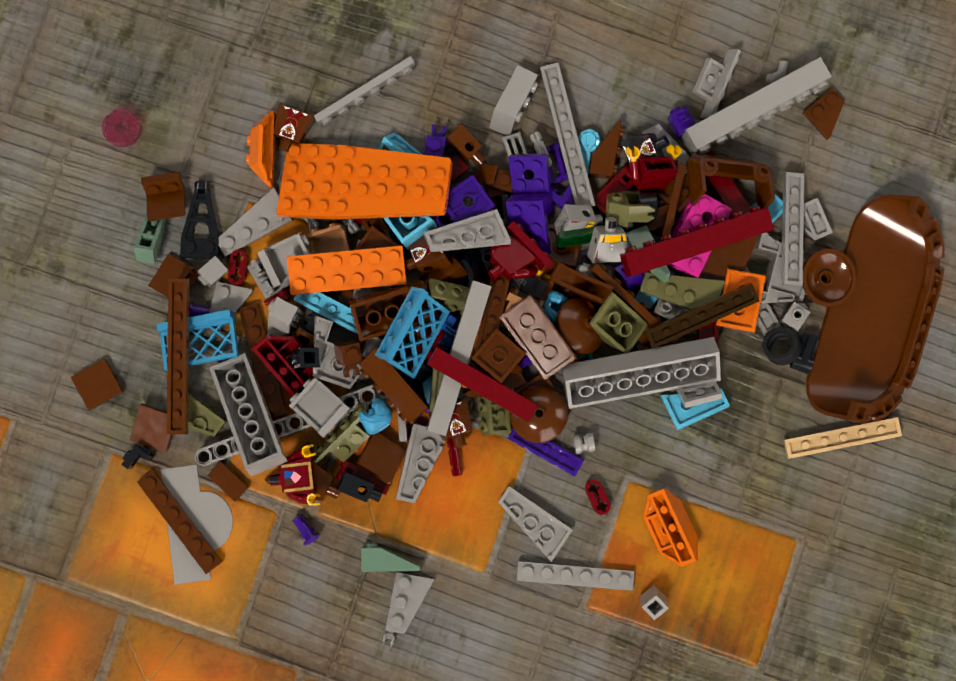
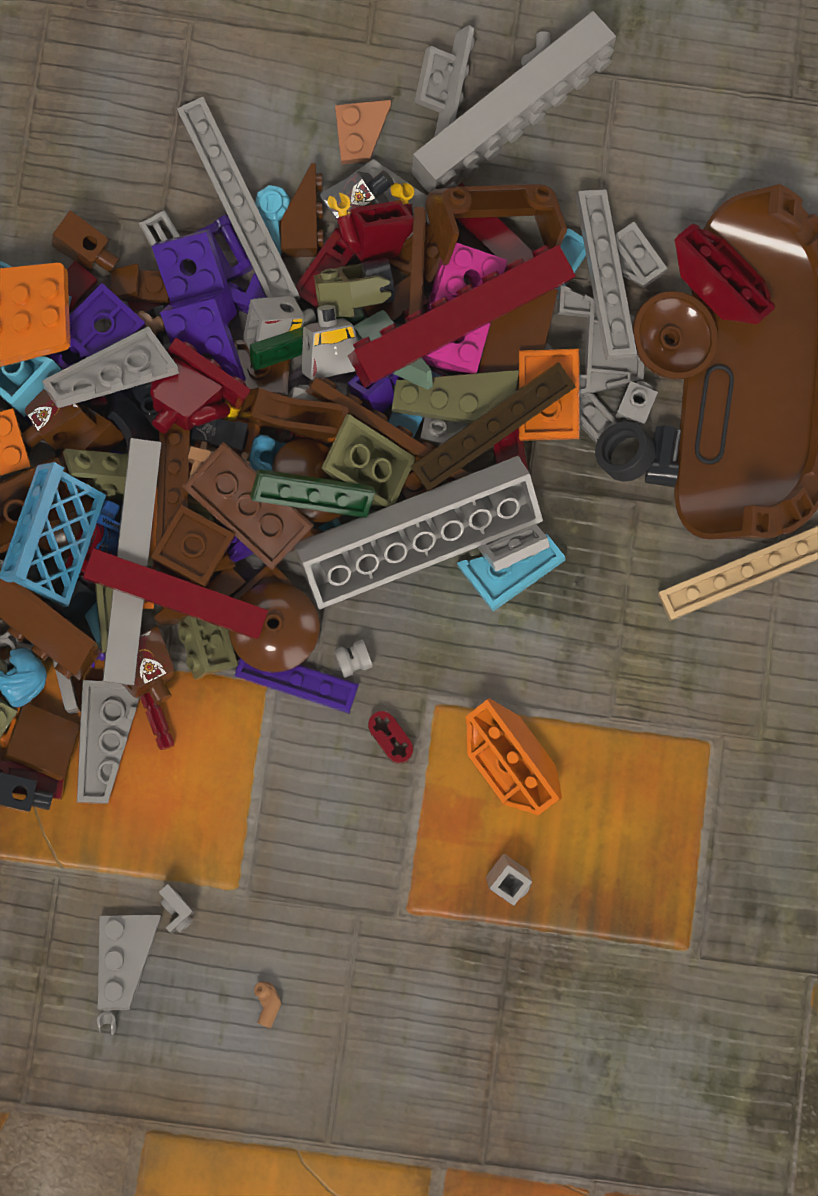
camera: 20 degrees left, 5 degrees down
sand green slope [361,544,421,572] -> none
dark purple brick [424,124,447,157] -> none
light grey wedge [489,65,539,136] -> none
light grey wing [498,486,573,562] -> none
light grey plate [517,561,634,591] -> none
light grey axle [530,132,552,167] -> none
dark purple brick [667,106,696,139] -> none
reddish brown wing [802,88,845,140] -> none
none -> medium nougat arm [134,310,165,336]
none -> light grey bracket [159,884,195,933]
none -> dark green tile [250,469,376,518]
none -> medium nougat arm [254,981,281,1029]
none -> nougat wing [335,100,391,165]
none -> dark red wedge [674,223,776,324]
none -> black piece [695,365,734,464]

